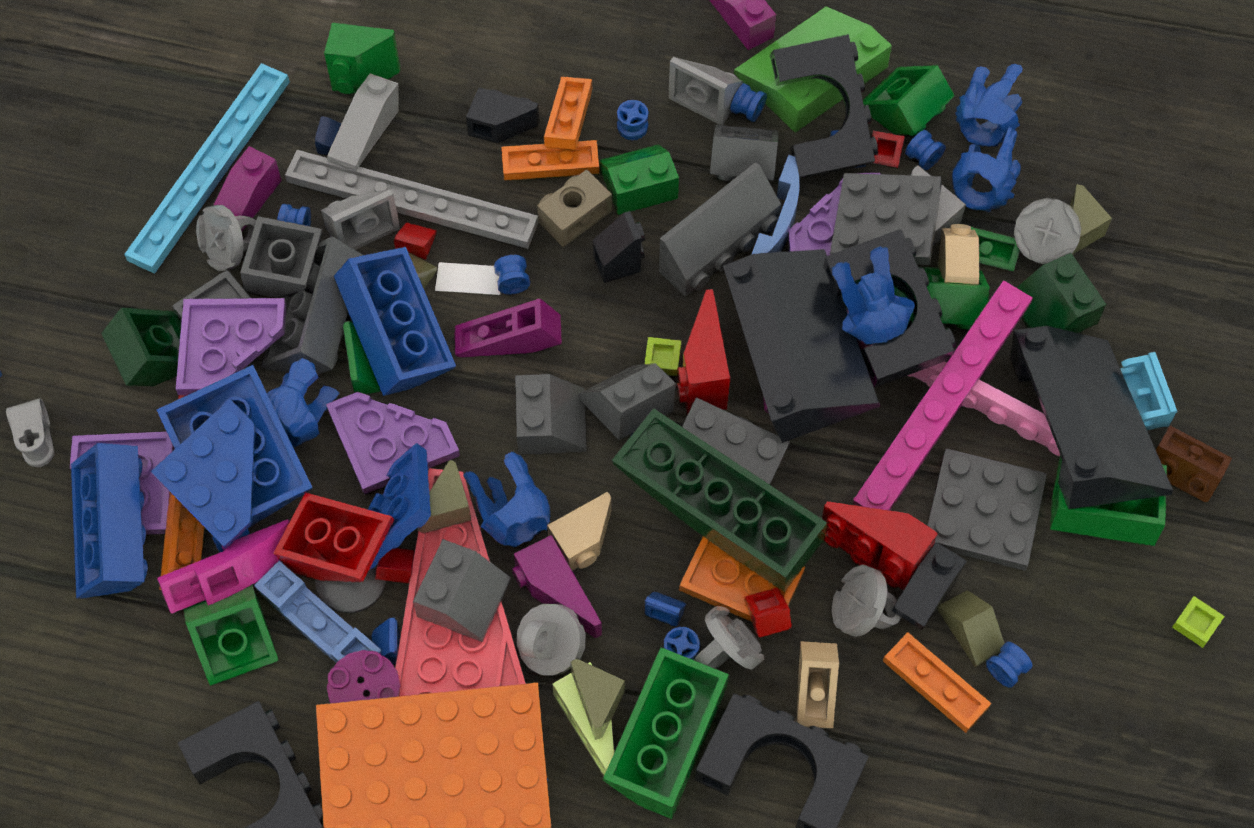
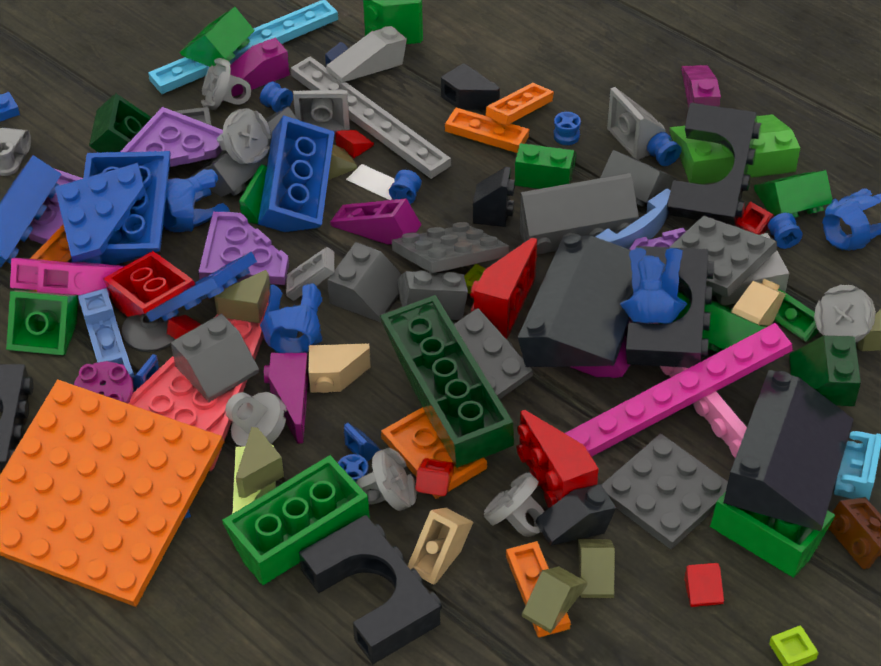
camera: 30 degrees right, 15 degrees down
dark grey slope [240,216,323,298] -> none
dark tan brick [537,170,612,247] -> none
blue piece [952,127,1021,212] -> none
blue wheel [986,642,1033,688] -> none
none -> green slope [180,7,255,67]
none -> light grey tile [216,109,271,164]
none -> light grey plate [286,247,334,301]
none -> dark grey plate [392,222,509,273]
none -> olive slope [522,566,587,633]
none -> red slope [684,563,724,607]

